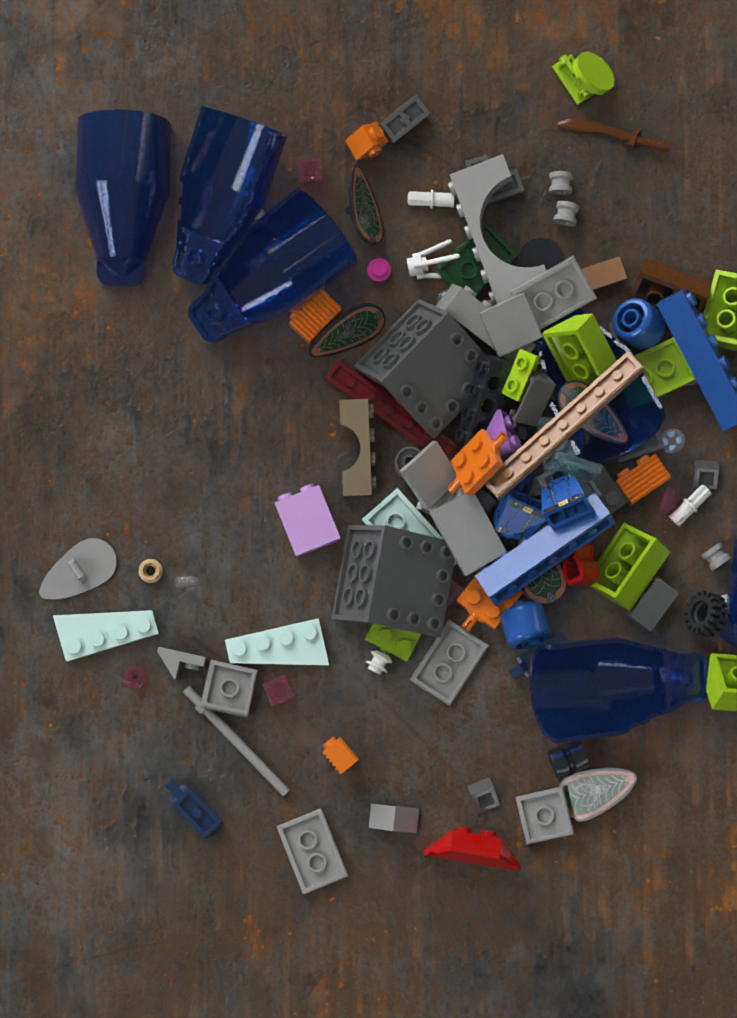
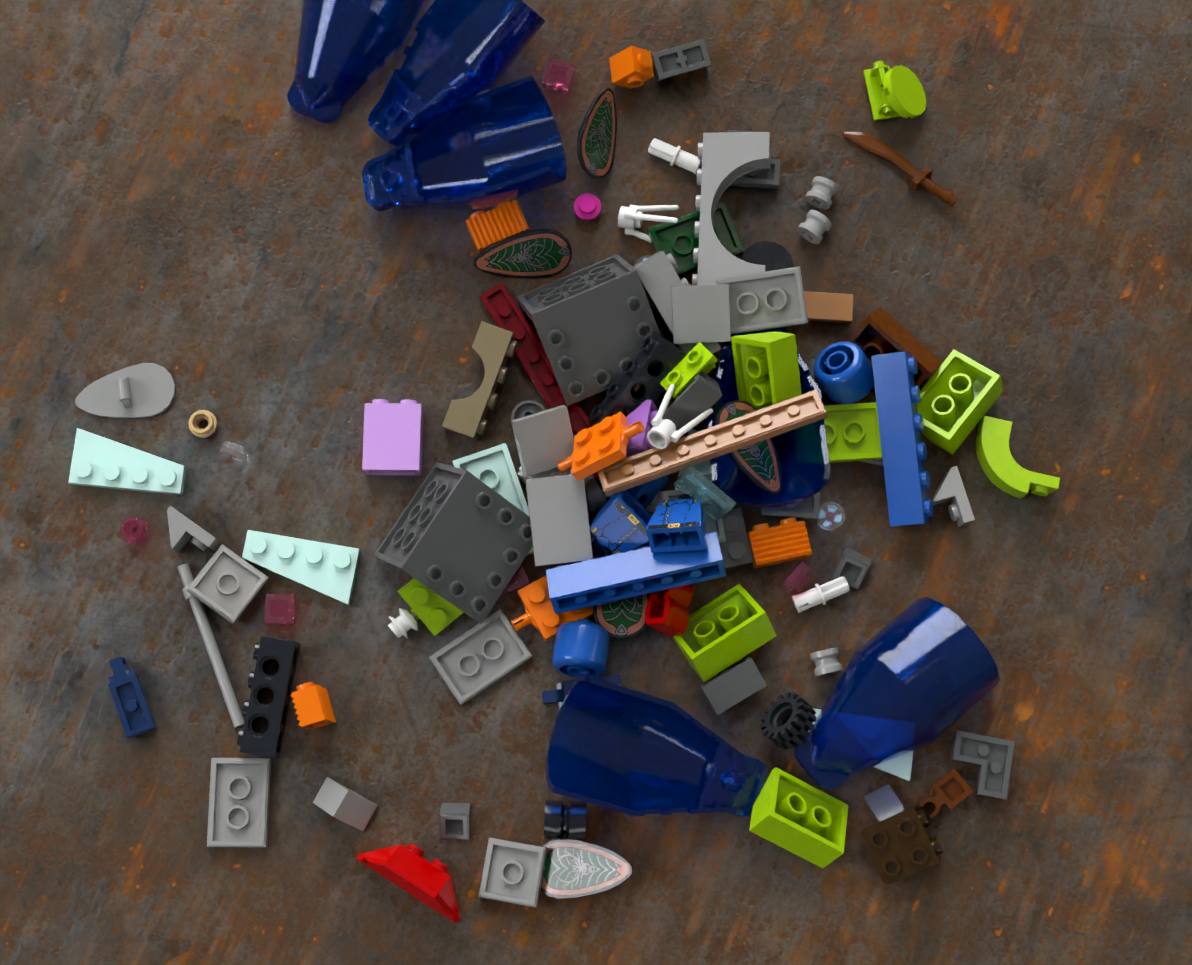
camera: 25 degrees right, 5 degrees down
none -> black brick [237,636,300,758]
none -> white plant [647,384,713,449]

